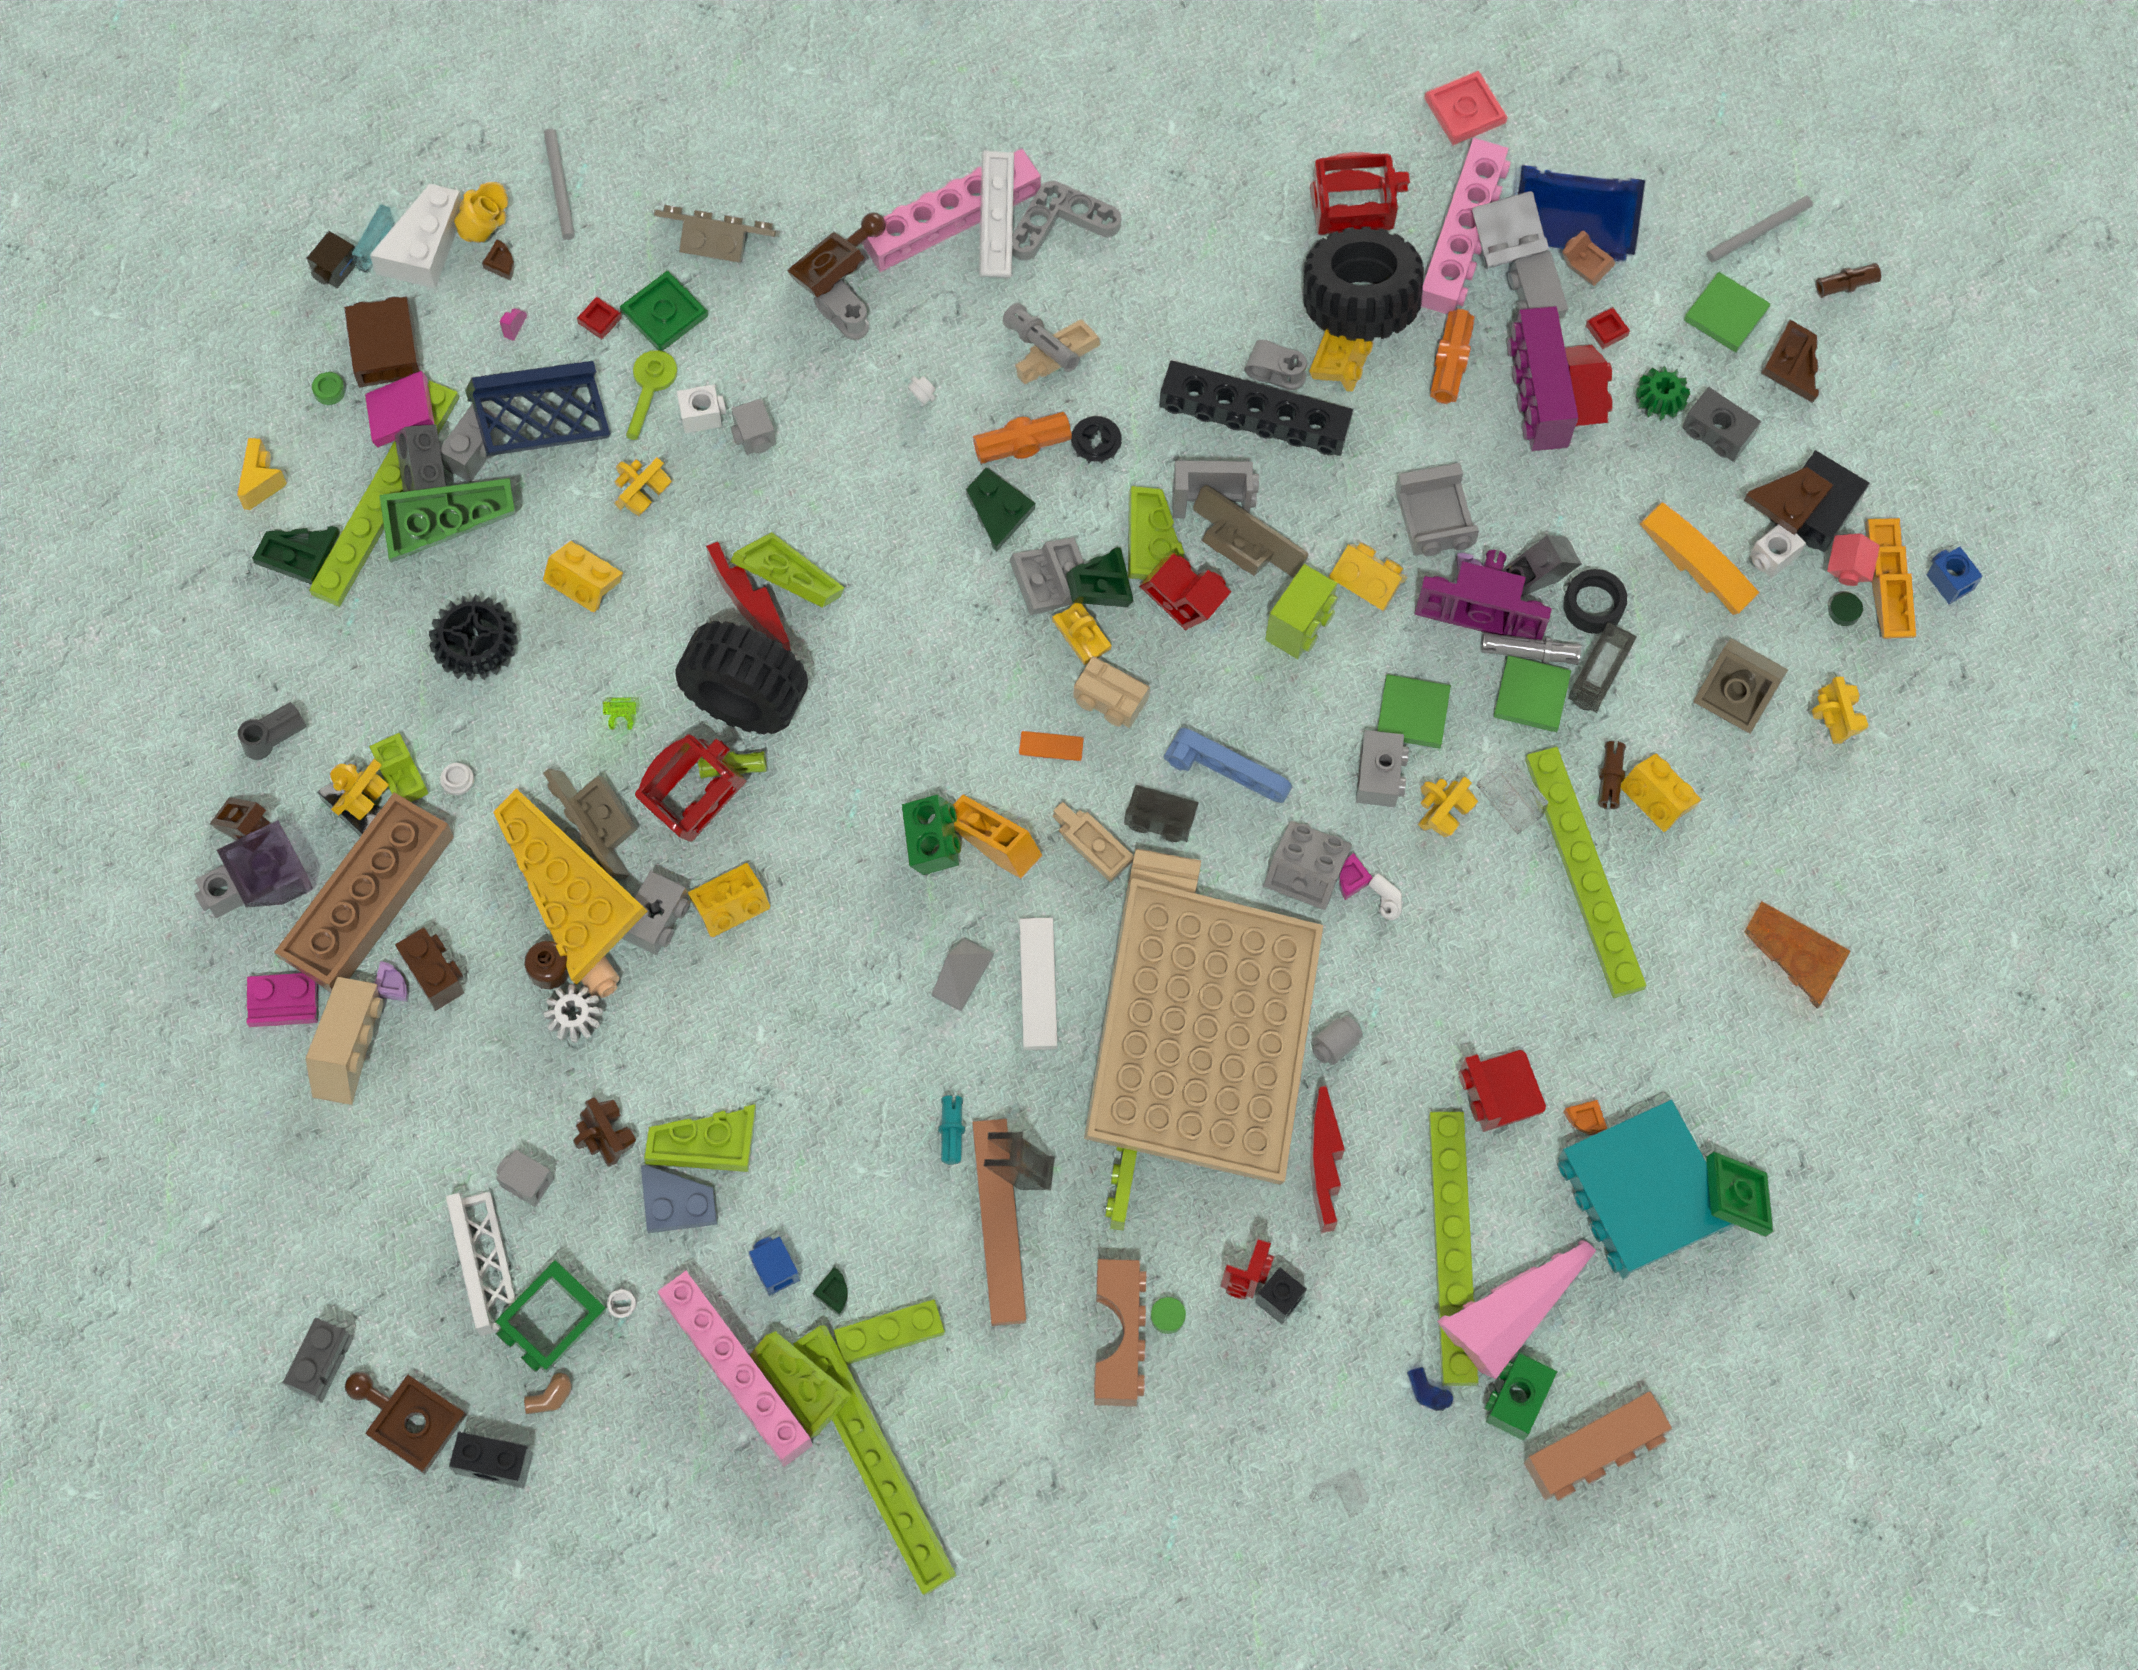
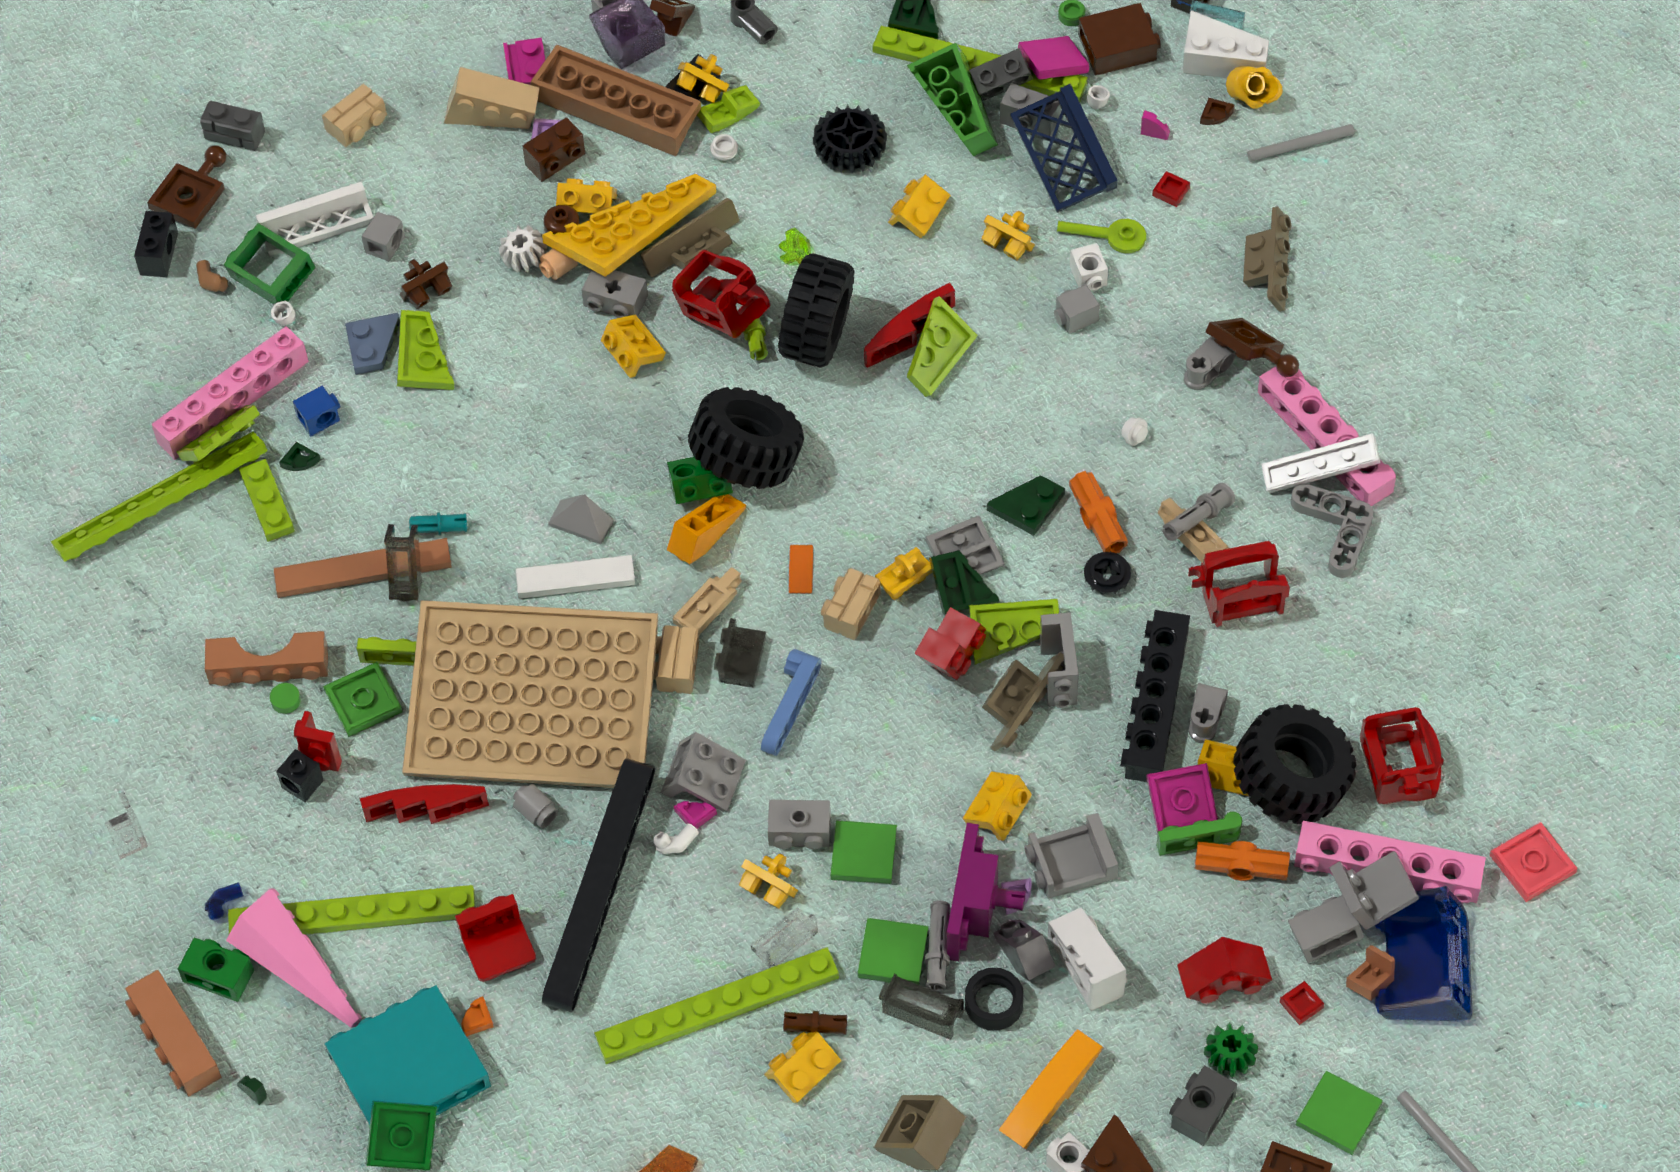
camera: 90 degrees right, 10 degrees down
green tile [619,270,708,351] -> none
lime brick [1265,564,1338,659] -> none
magenta brick [1507,306,1578,451] -> none
none -> dark green tile [237,1075,267,1105]
none -> tan brick [322,83,387,147]
none -> bright green tile [323,662,403,737]
none -> black beam [542,758,655,1013]
none -> yellow bracket [556,178,617,214]
none -> black tyre [688,387,804,489]
none -> white wedge [1048,907,1127,1011]
none -> white hinge [1087,85,1110,109]
none -> dark pink tile [1146,763,1218,834]
none -> bright green plate [1156,812,1242,856]
none -> red animal [1188,541,1290,627]

